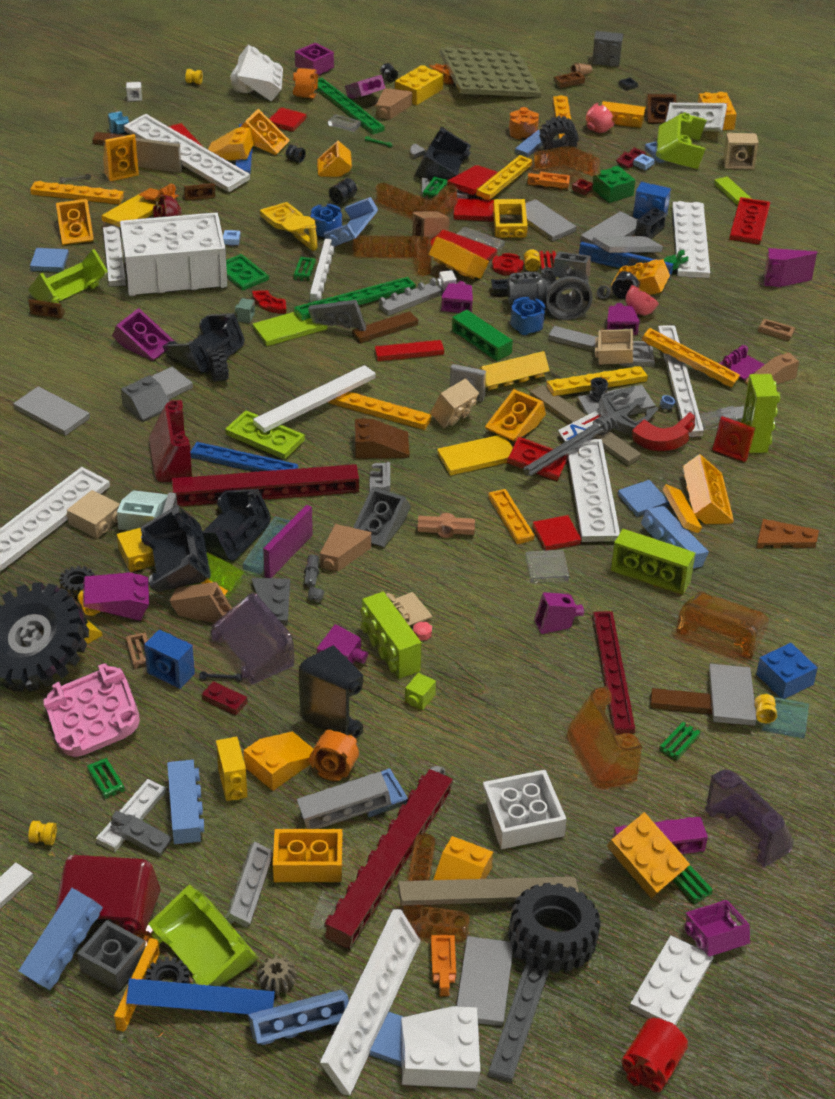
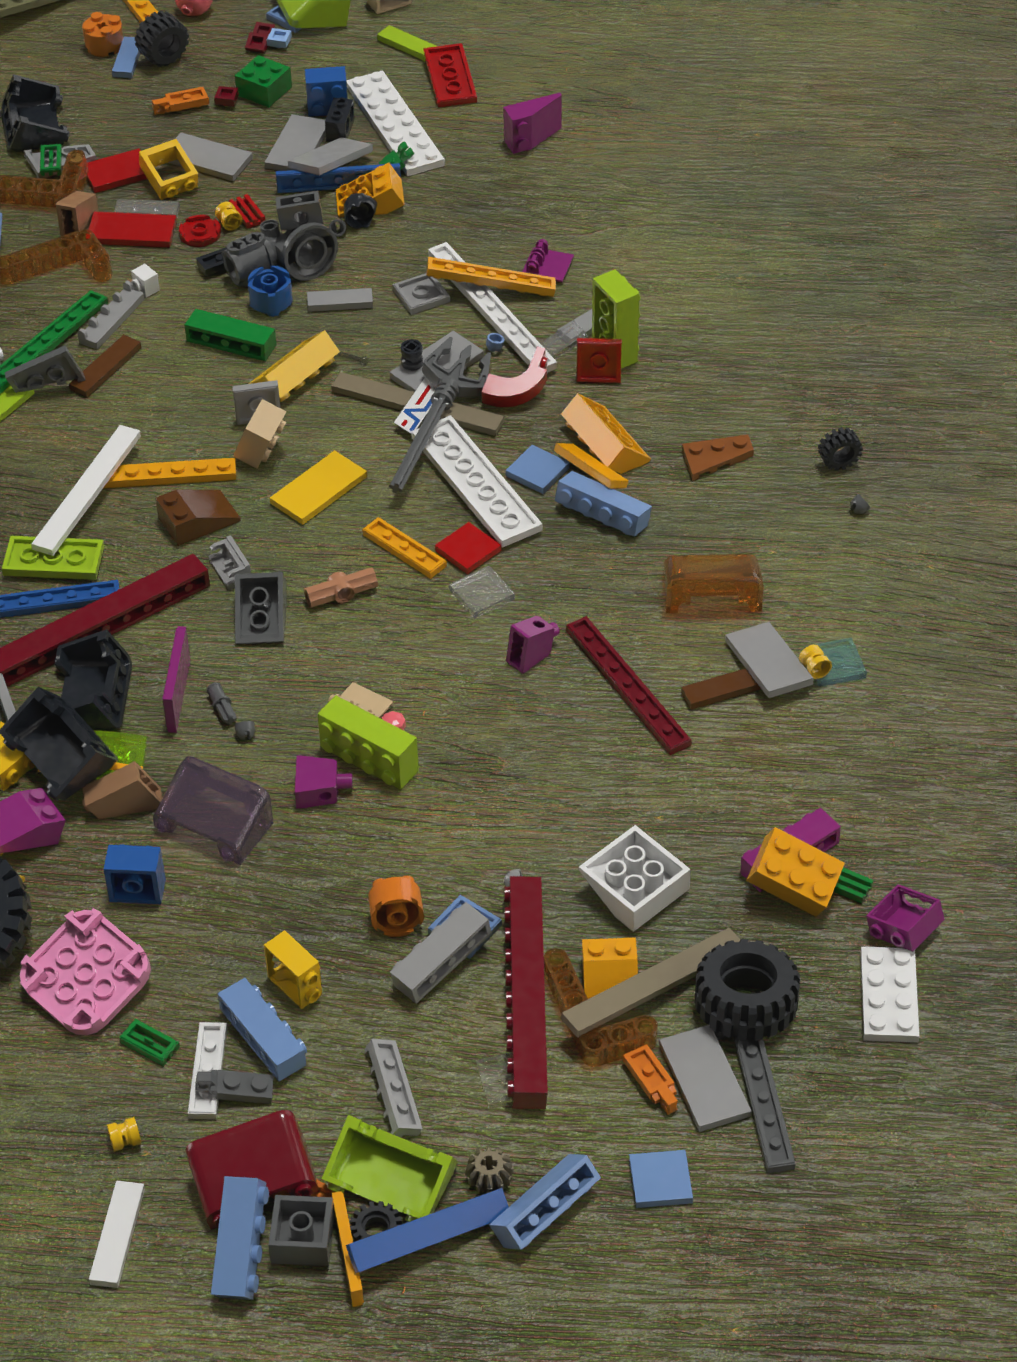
camera: 25 degrees left, 5 degrees up
medium nougat tile [126,632,148,669] -> none
black hinge [199,671,243,681] -> none
dark red plate [201,681,248,715] -> none
clear light blue plate [243,516,291,574] -> none
light orange slope [243,731,314,791] -> none
dark grey wing [251,578,290,625] -> none
light orange brick [273,829,342,882] -> none
black windscreen [298,645,364,738] -> none
medium nougat slope [320,524,371,572] -> none
white plate [320,909,421,1095] -> none
red tile [375,340,444,361] -> none
white slope [401,1006,480,1088] -> none
lime brick [405,673,436,710] -> none
light orange brick [429,237,489,279] -> none
magenta torso [441,281,473,313] -> none
red tile [447,165,498,195] -> none
yellow plate [476,155,533,200] -> none
light orange slope [485,389,546,442] -> none
red tile [507,437,568,481] -> none
clear orange beam [533,146,601,176] -> none
yellow plate [546,366,648,396] -> none
clear orange windscreen [567,686,642,789] -> none
tan piece [595,329,633,365] -> none
magenta torso [606,303,639,335] -> none
lime brick [611,529,696,595] -> none
red cylinder [621,1017,688,1093] -> none
coral cylinder [625,285,659,316] -> none
green tile [659,722,701,761] -> none
windscreen [705,770,794,868] -> none
medium nougat slope [745,352,799,386] -> none
blue brick [756,643,818,700] -> none
medium nougat tile [758,319,795,341] -> none

